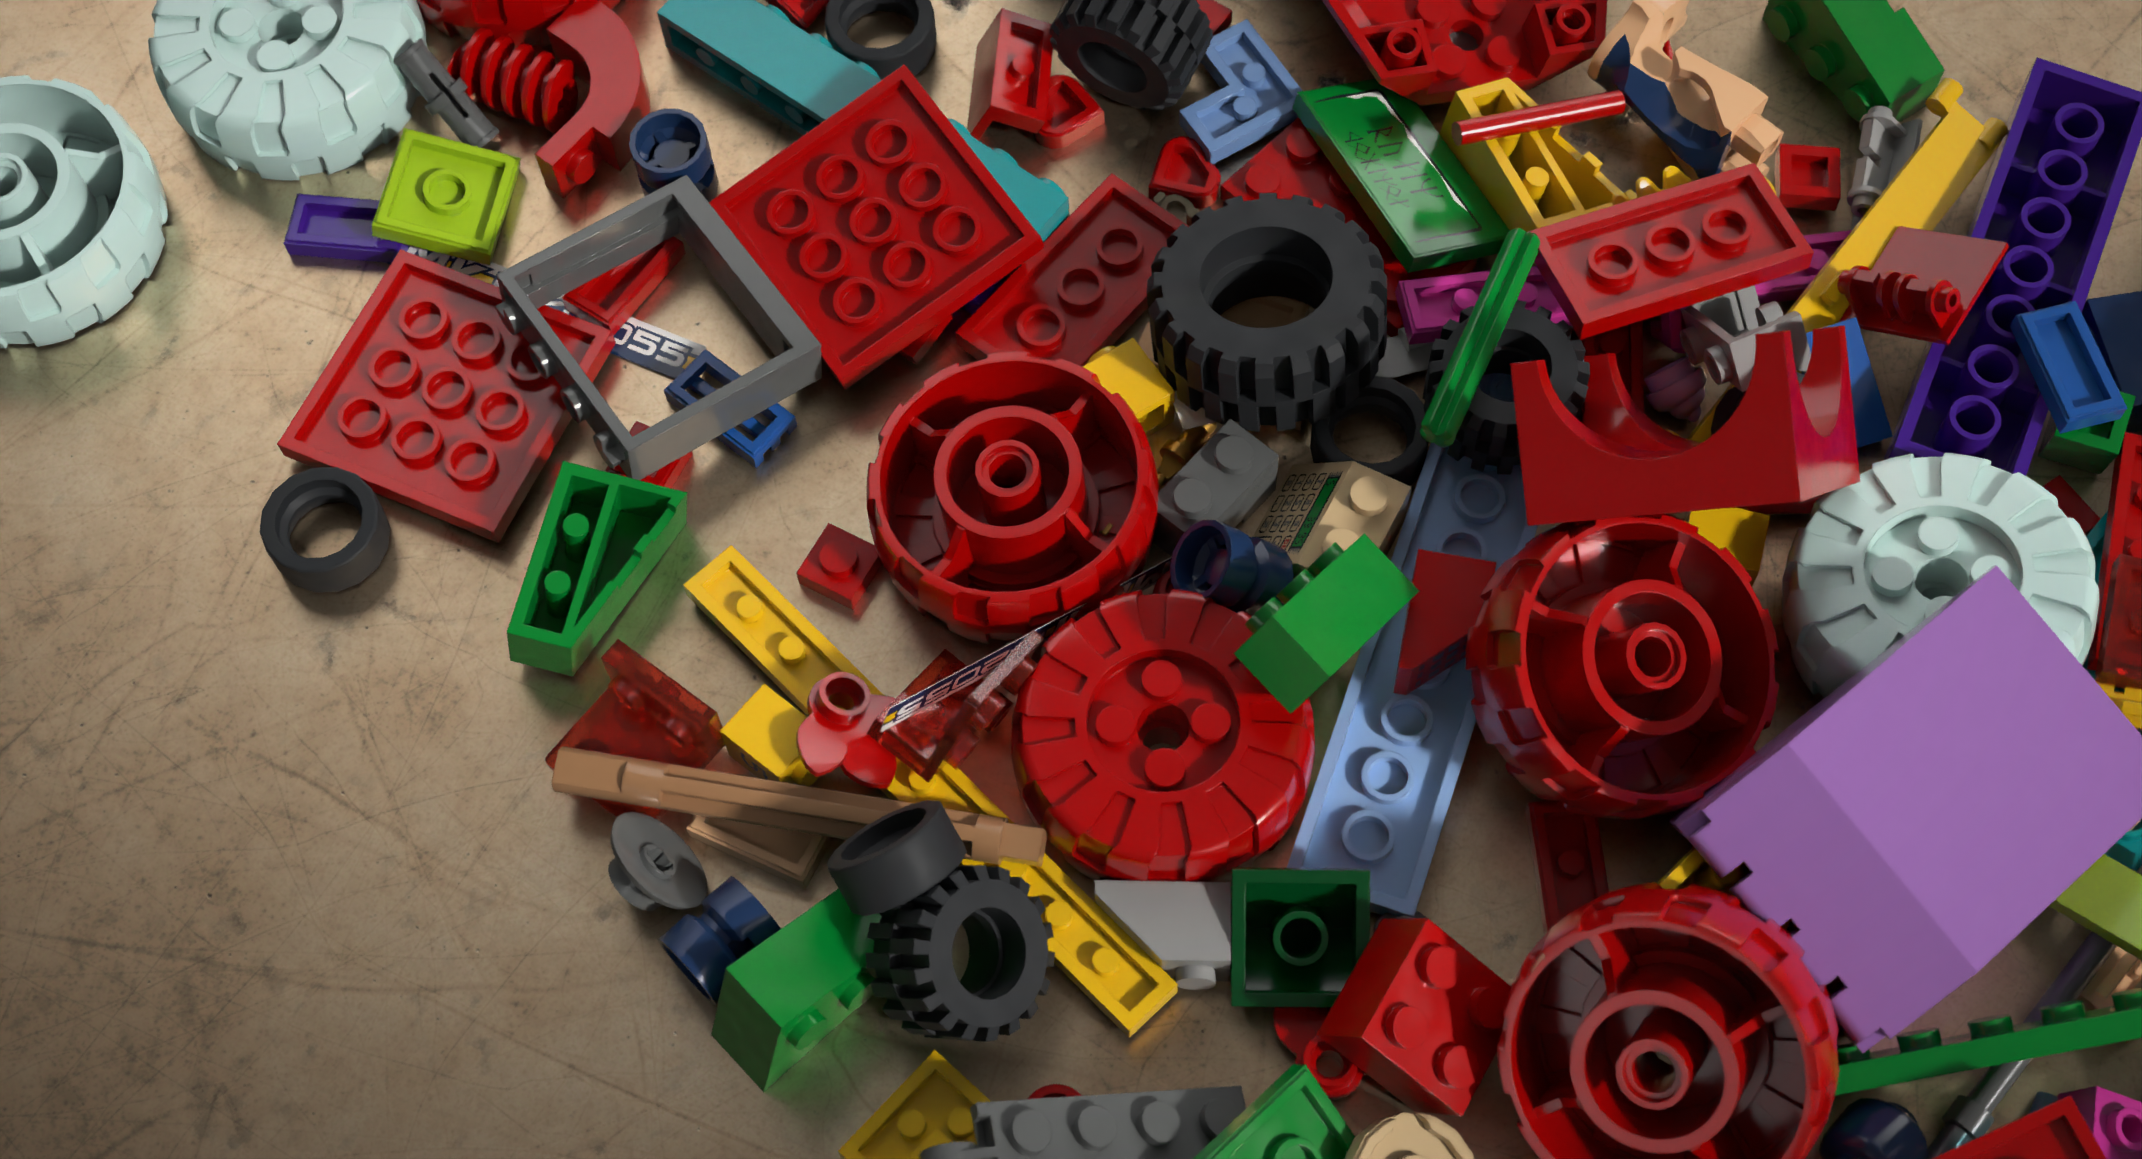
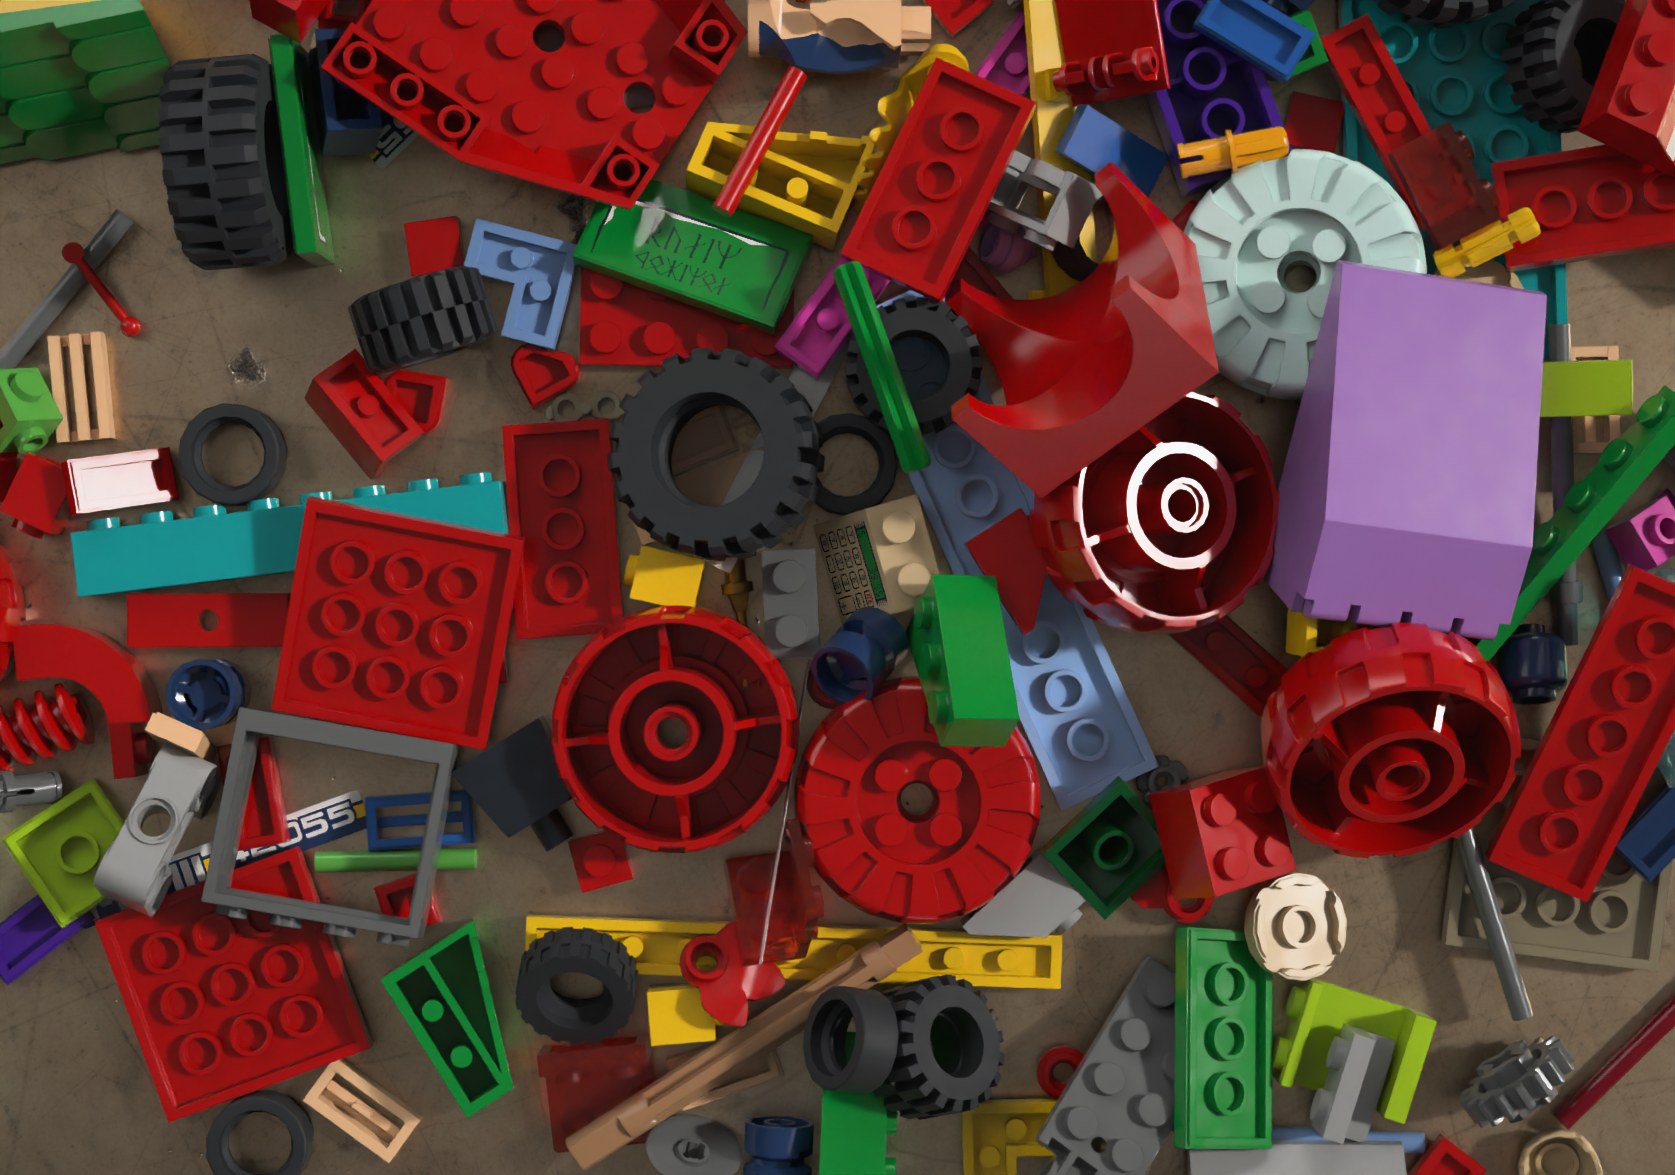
camera: 45 degrees left, 25 degrees up
none -> light grey beam [94,743,222,917]
none -> red tile [127,593,291,648]
none -> light nougat tile [145,712,217,762]
none -> light nougat tile [303,1058,423,1163]
none -> bright green bar [314,848,477,873]
none -> black torso [451,715,574,852]
none -> black tyre [515,927,638,1045]
none -> light orange axle [1177,126,1289,179]

